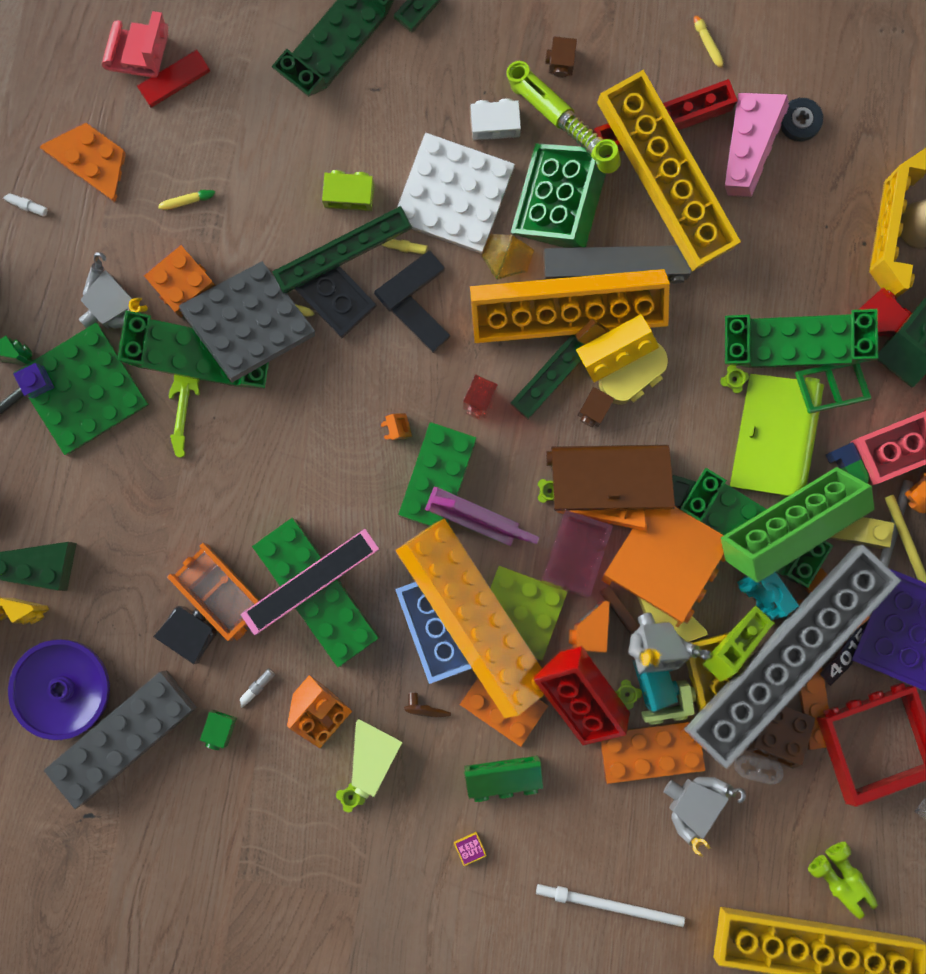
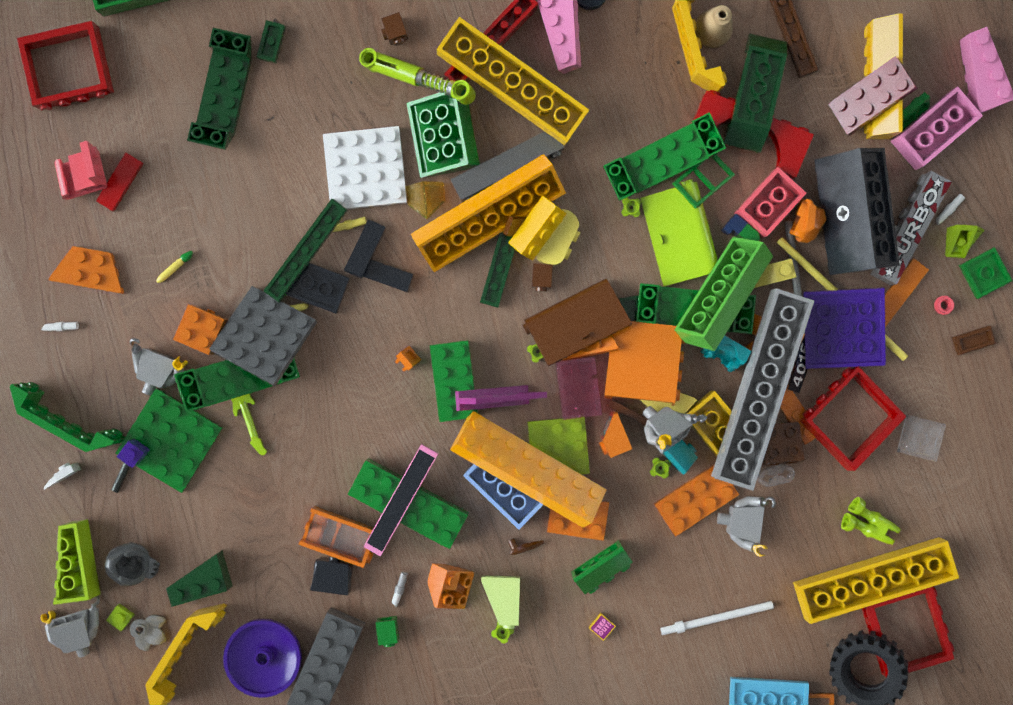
camera: 30 degrees left, 5 degrees up
lime brick [322,170,374,211] -> none
clear red brick [463,374,498,419] -> none
white brick [471,99,521,140] -> none
red slope [533,646,630,745] -> none
yellowish green bracket [641,680,696,725] -> none
lime slope [703,606,774,682] -> none

